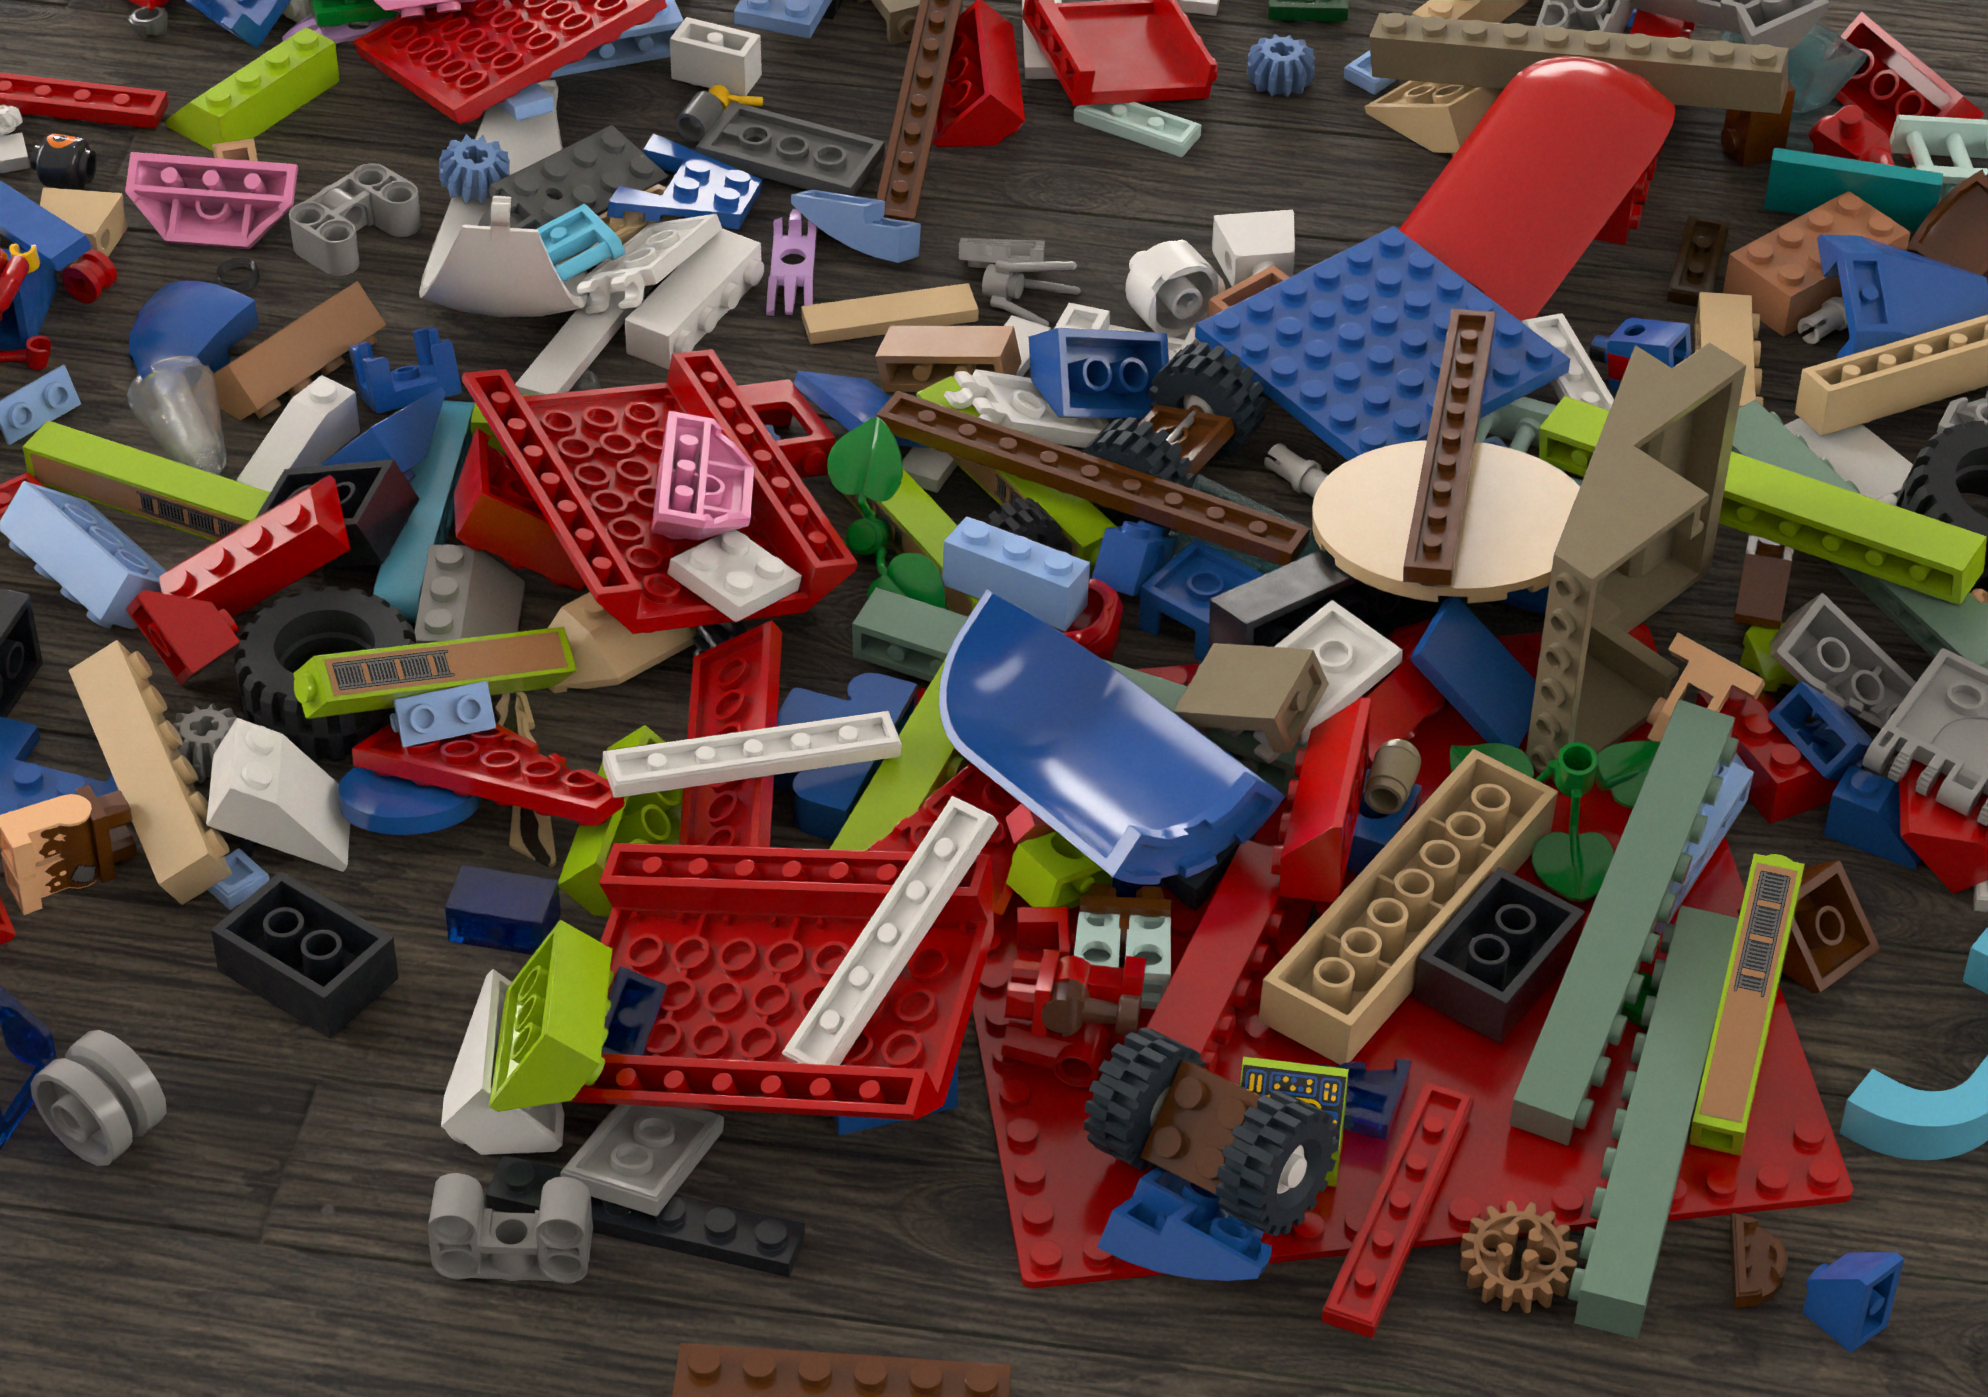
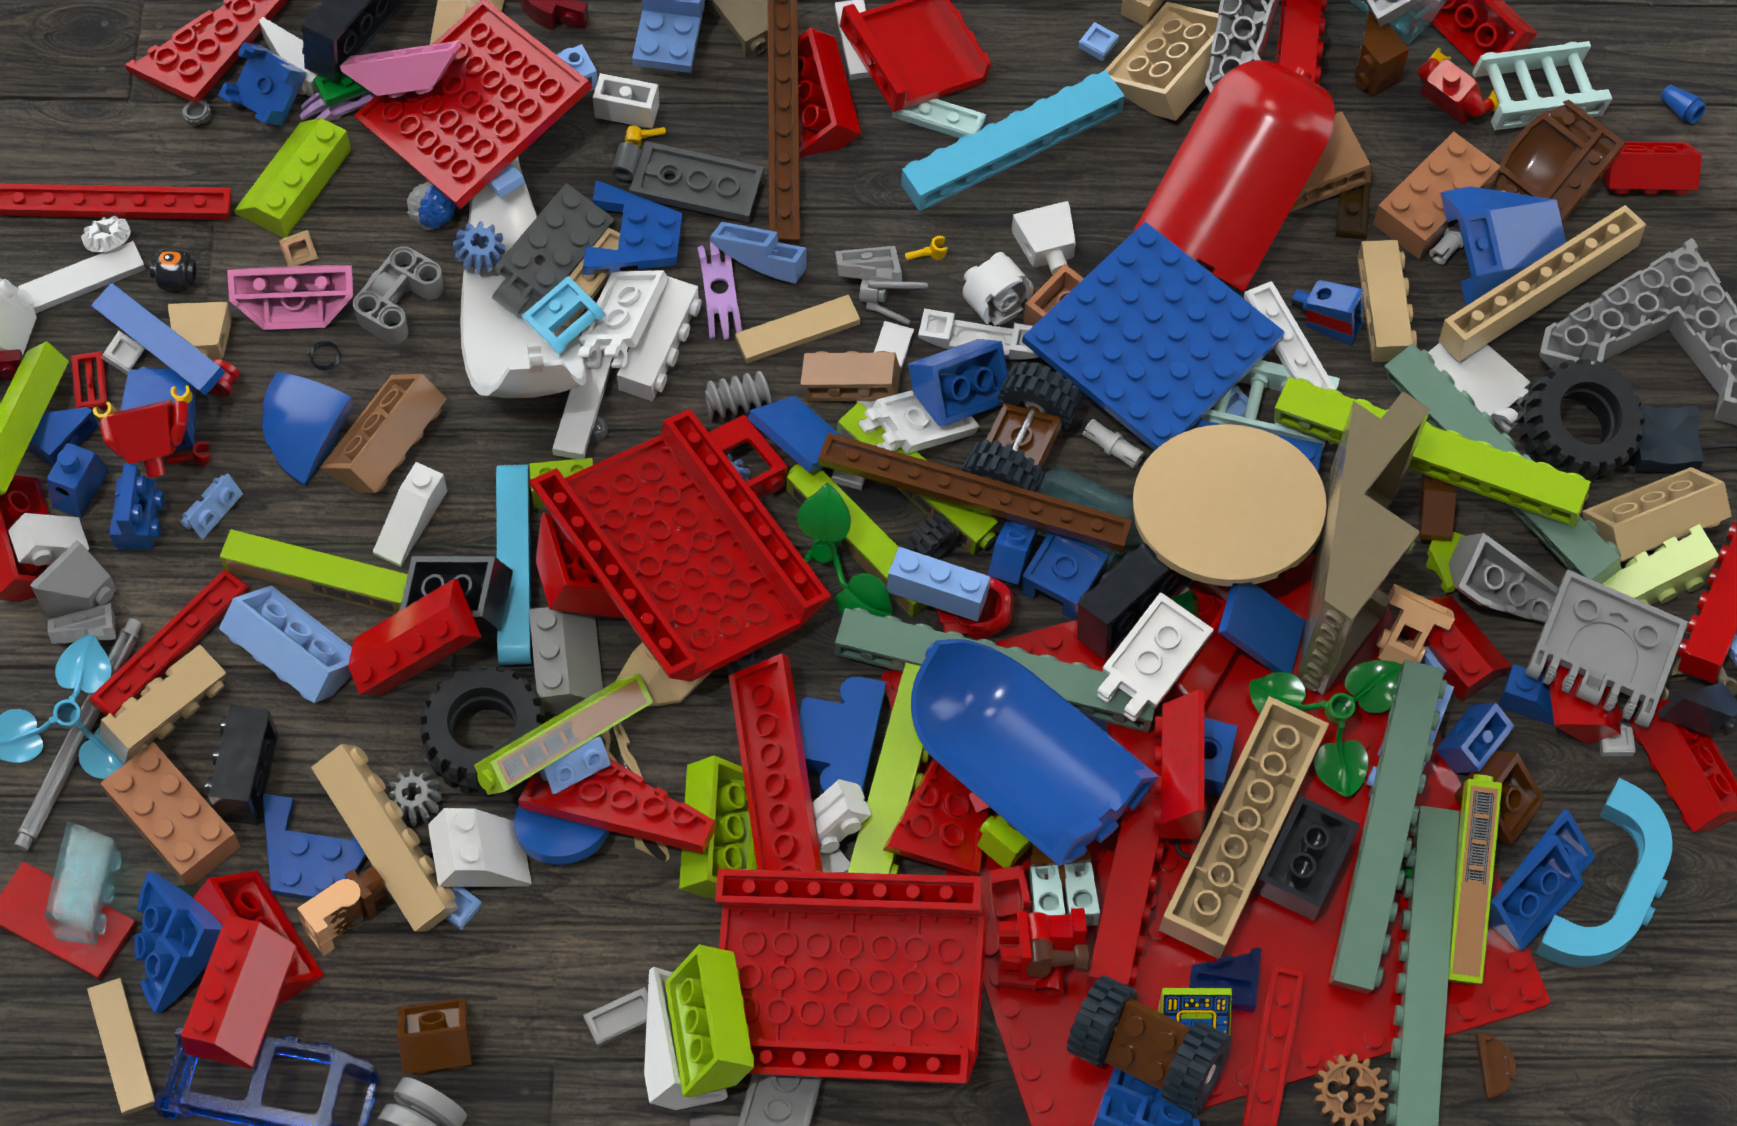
camera: 10 degrees left, 20 degrees up
red slope [125,590,240,686] -> none
clear cone [127,356,227,475] -> none
black brick [211,871,399,1039] -> none
blue slope [319,386,446,482] -> none
blue panel [348,326,463,414] -> none
clear blue brick [445,865,561,955] -> none
clear blue slope [601,966,668,1055] -> none
white tile [602,711,902,798] -> none
bright pink wedge [652,411,754,541] -> none
white plate [667,530,802,622] -> none
white tile [782,796,999,1065] -> none
dark tan panel [1174,643,1329,753] -> none
medium blue gear [1247,34,1315,98] -> none
dark tan piece [1364,739,1421,814] -> none
dark tan brick [1369,13,1789,114] -> none
reddish brown plate [1403,309,1496,586] -> none
teal tile [1764,148,1943,232] -> none
blue torso [1767,681,1873,782] -> none
blue slope [1803,1252,1904,1353] -> none
none -> reddish brown slope [397,997,472,1075]
none -> blue piece [407,182,455,231]
none -> light grey tile [583,987,648,1048]
none -> light grey piece [705,371,772,421]
none -> white brick [812,779,871,853]
none -> medium azure brick [901,70,1125,212]
none -> yellow hand [905,236,948,261]
none -> medium nougat arch [1290,112,1371,212]
none -> blue brick [1436,702,1514,773]
none -> blue slope [1488,809,1596,951]

